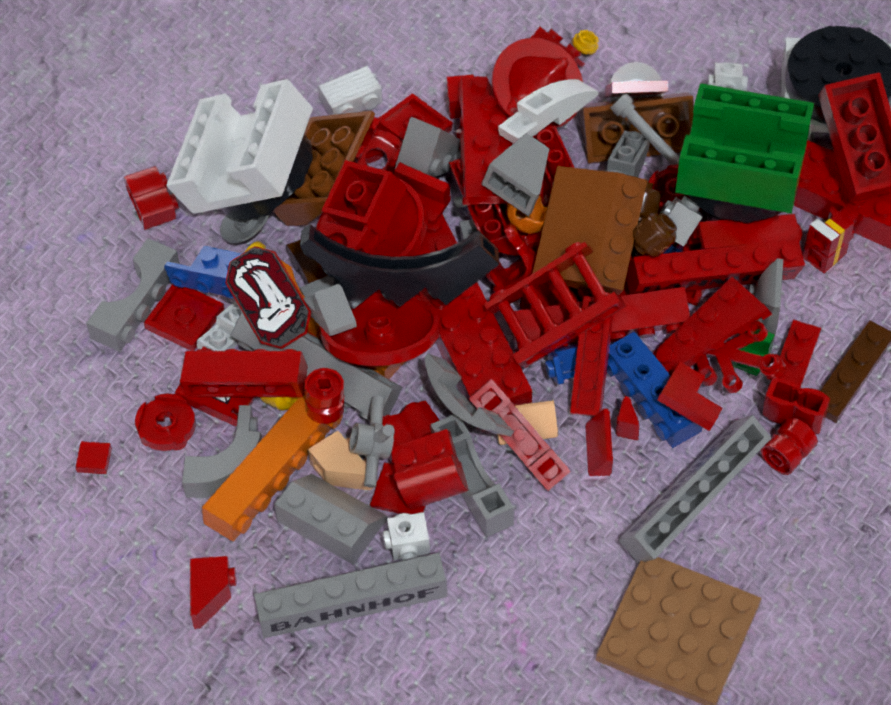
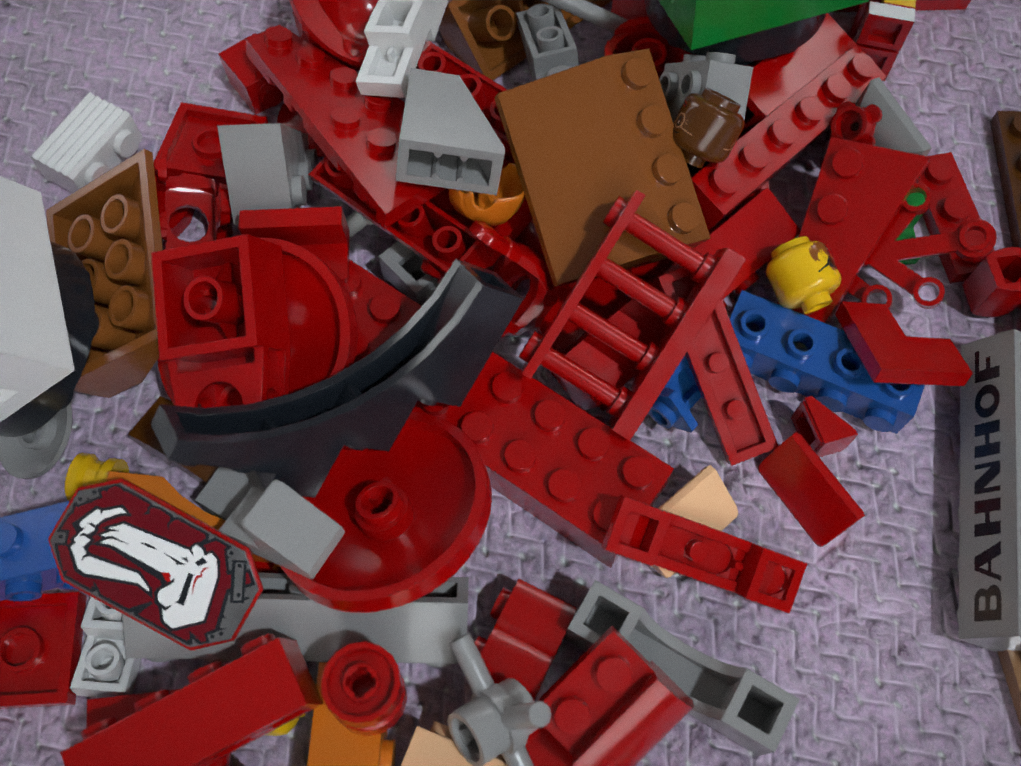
camera: 35 degrees left, 10 degrees up
light grey slope [424,353,514,436] -> none
none -> yellow head [766,236,842,314]
none -> red plate [830,101,882,145]

